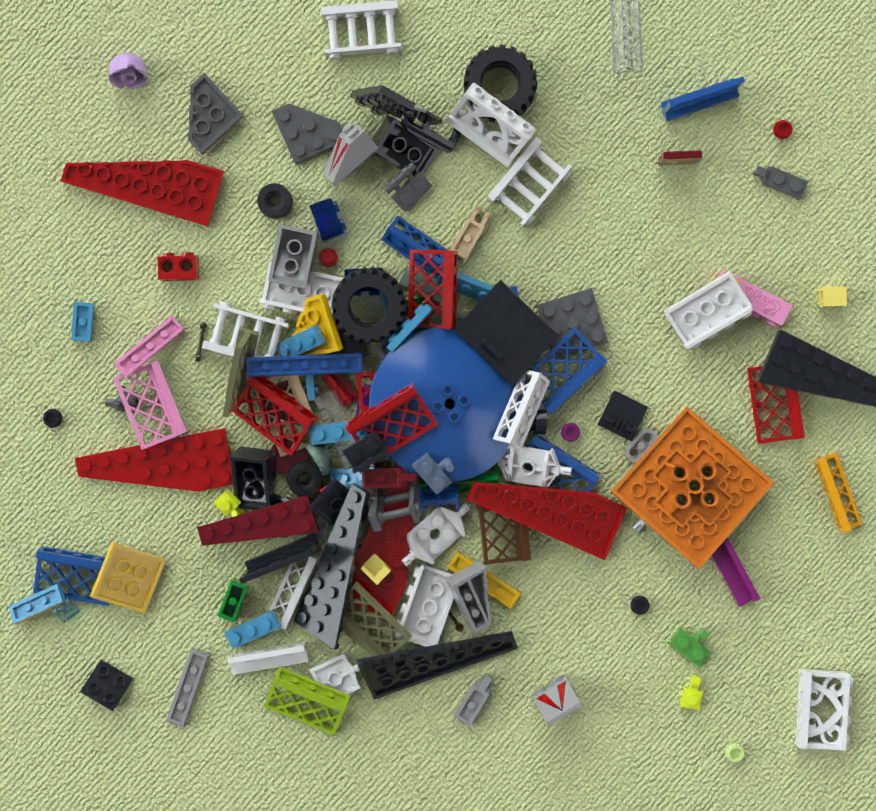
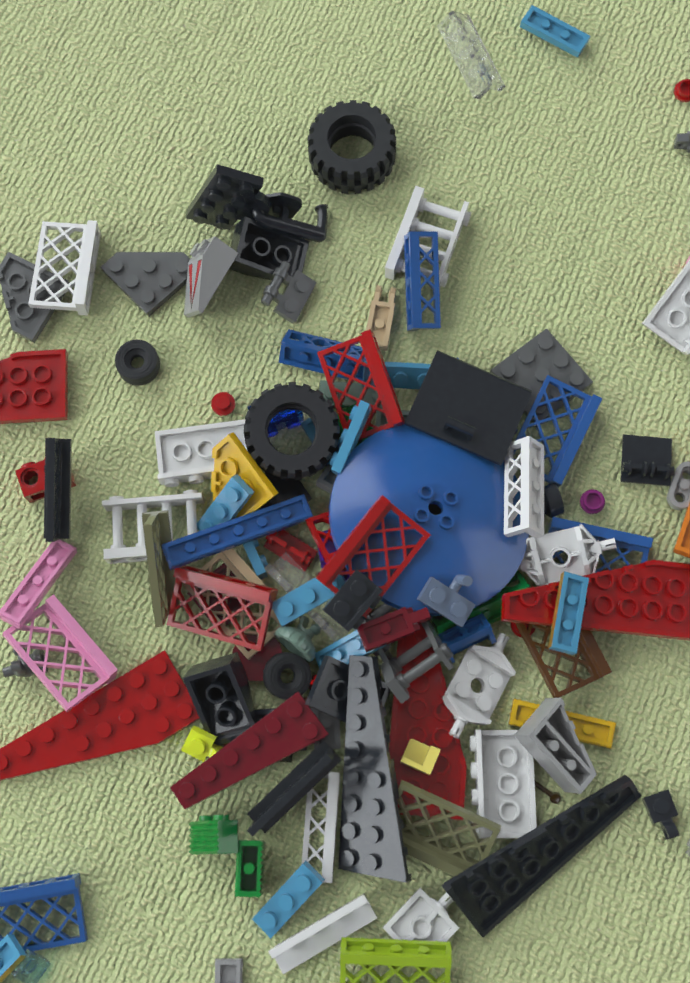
camera: 15 degrees left, 15 degrees down
yellow plate [90,542,166,614] -> none
dark brown hinge [195,322,207,362] -> none
light grey slope [268,224,319,289] -> none
clear blue brick [309,197,347,243] -> none
white fence [321,0,402,60] -> none
white fence [446,83,536,167] -> none
light grey hinge [453,673,492,727] -> none
dark red tile [658,150,702,165] -> none
blue fence [660,76,745,122] -> none
none -> white fence [28,220,101,316]
none -> black fence [44,438,72,542]
none -> green brick [189,814,239,855]
none -> blue fence [404,231,441,331]
none -> dark azure plate [520,5,590,58]
none -> dark azure plate [548,571,589,655]
none -> black plate [642,790,680,840]

